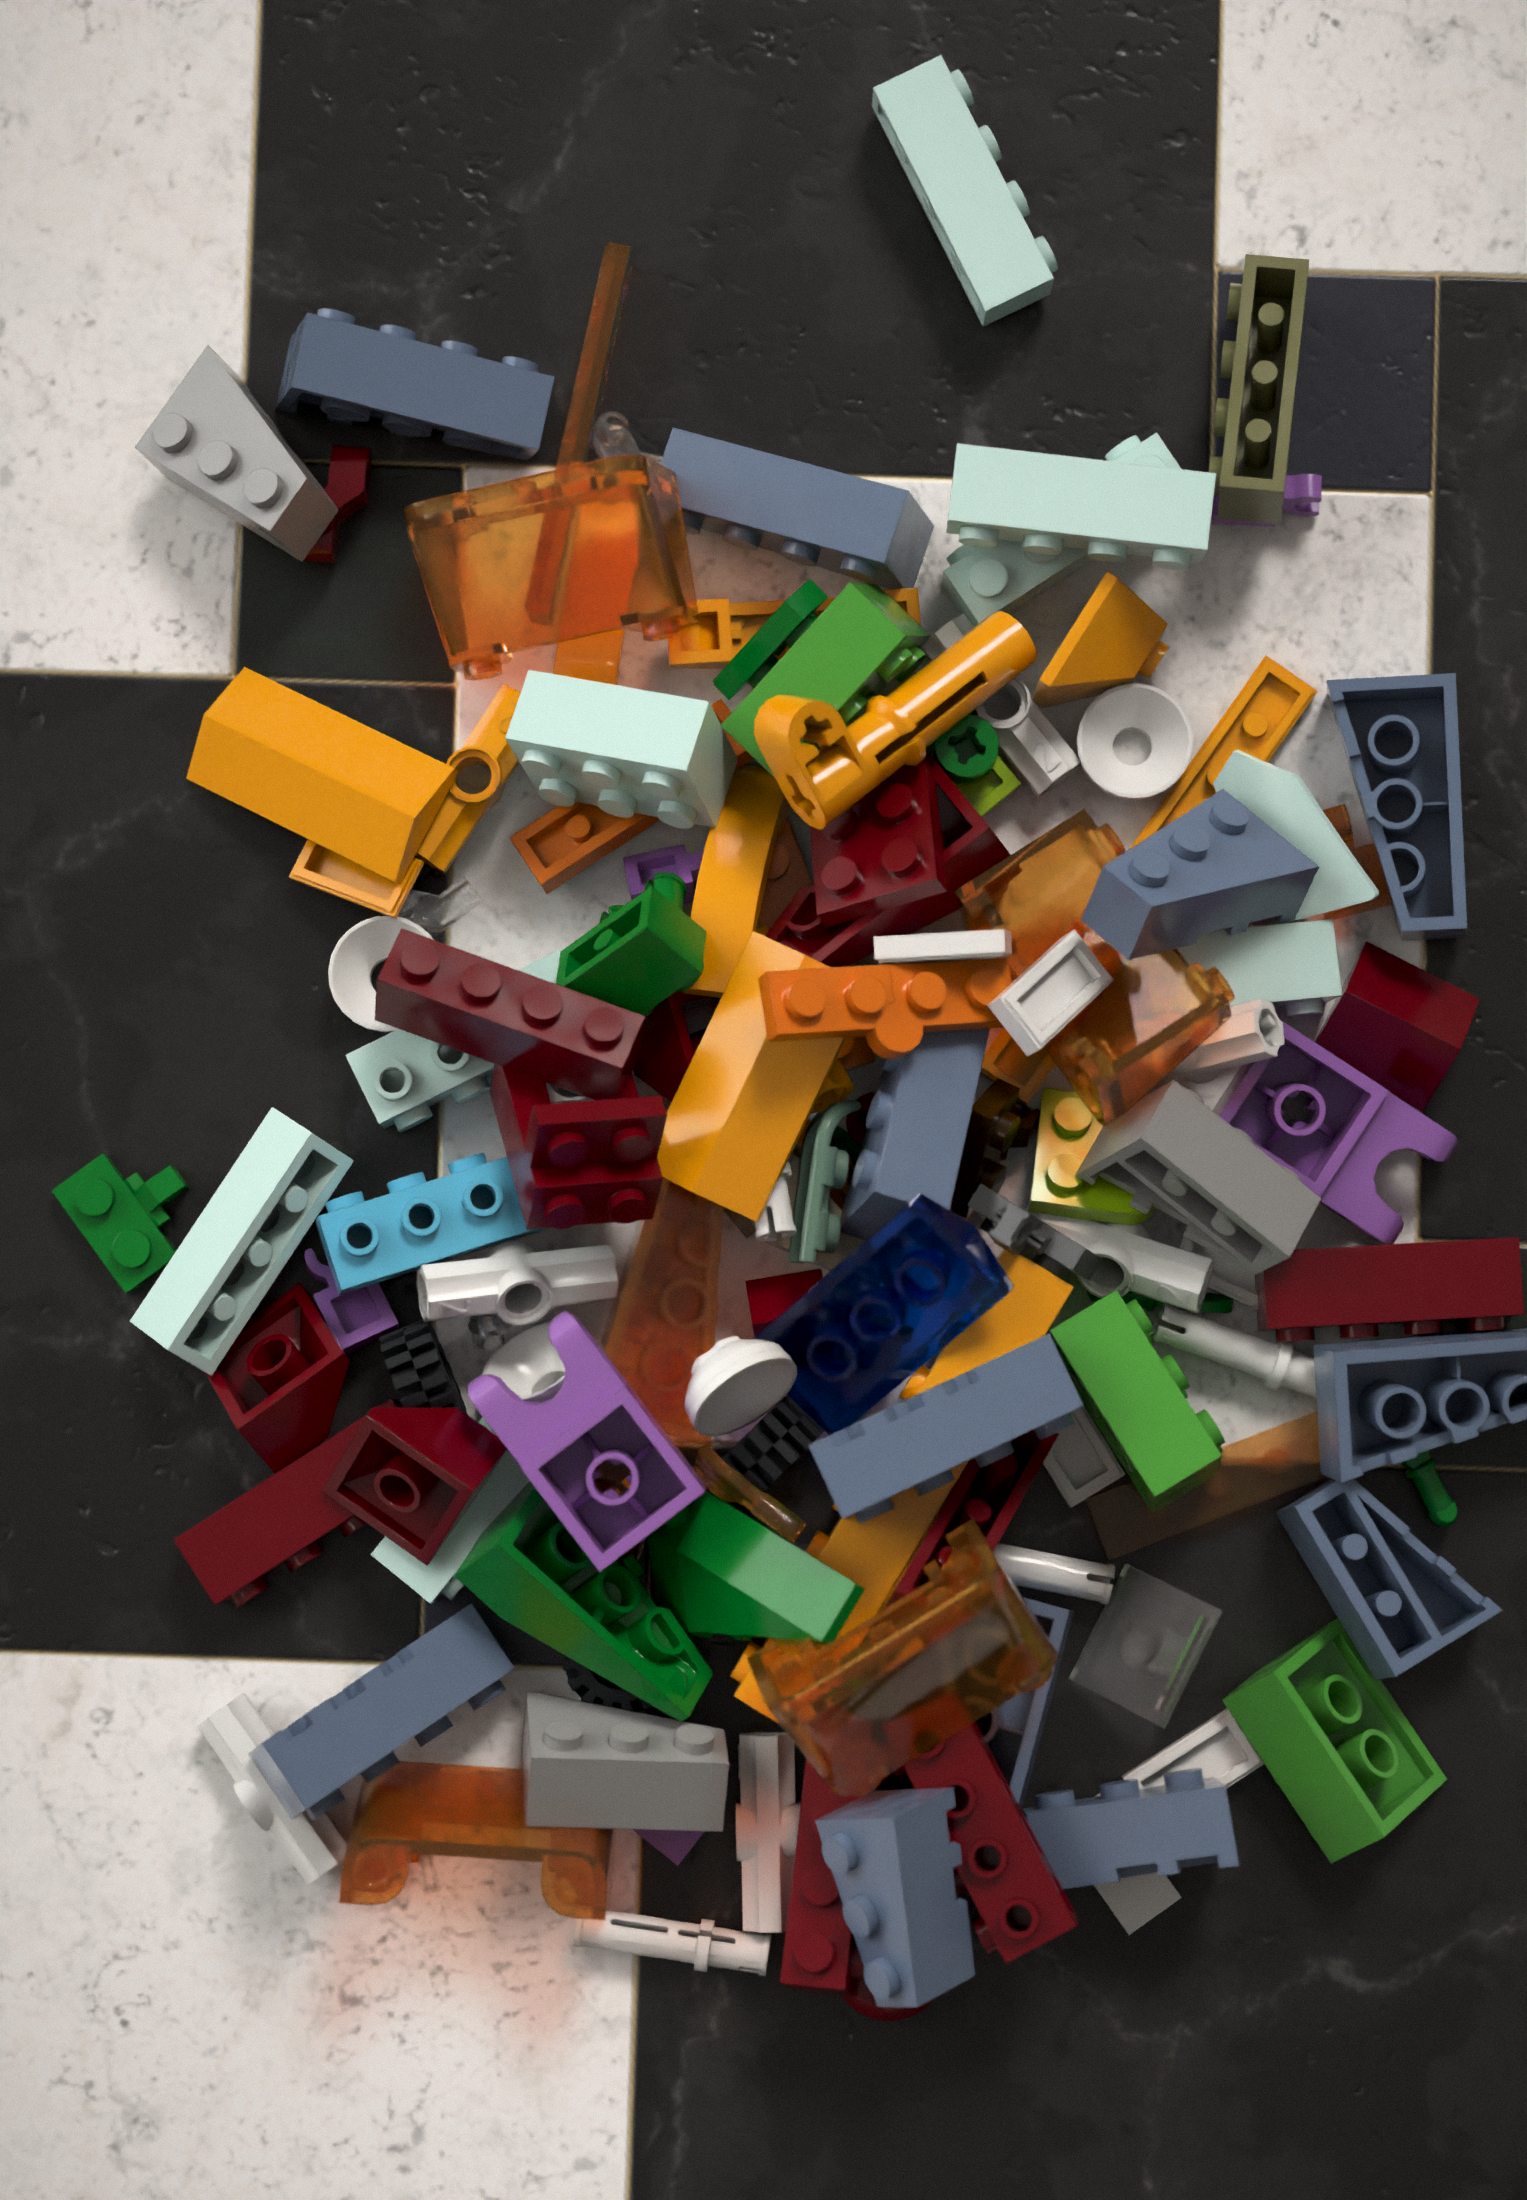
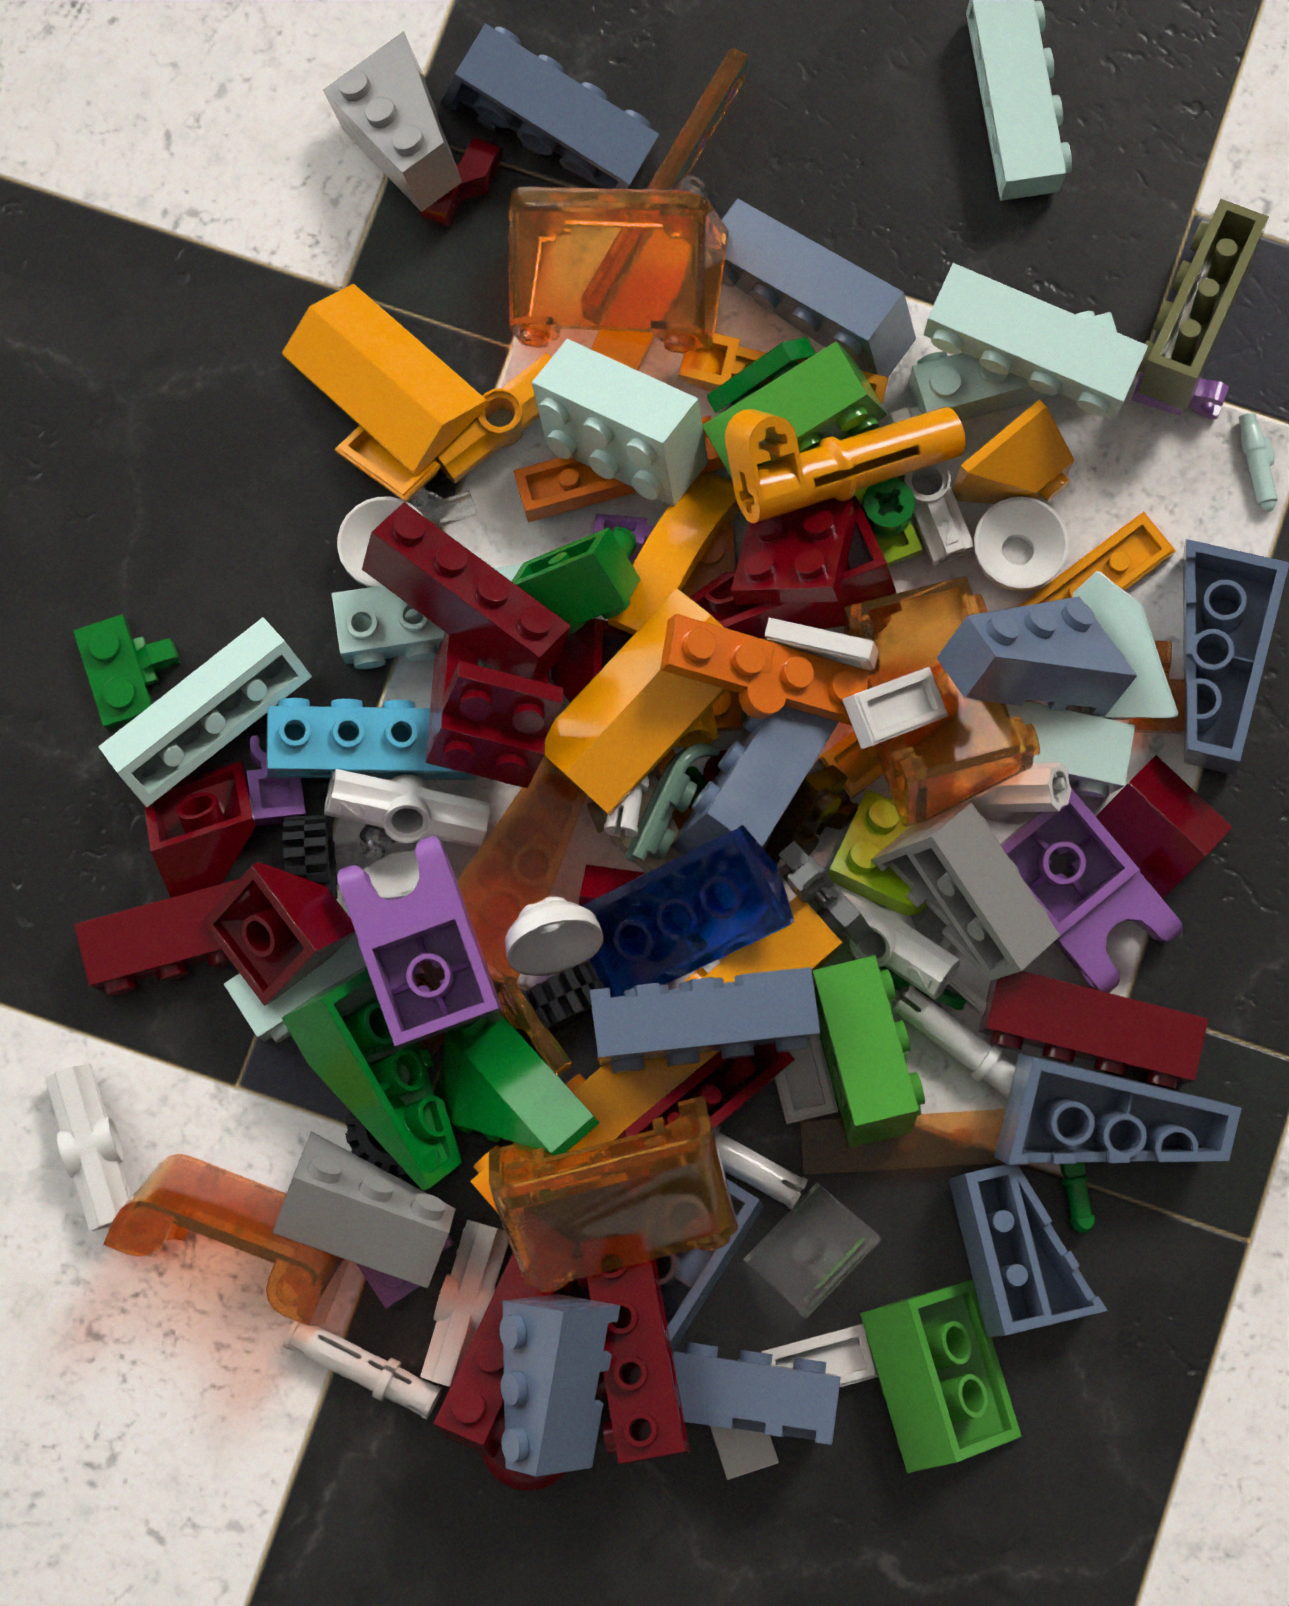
camera: 15 degrees right, 5 degrees down
sand blue wedge [248,1603,514,1820] -> none
none -> light aqua piece [1238,413,1278,512]

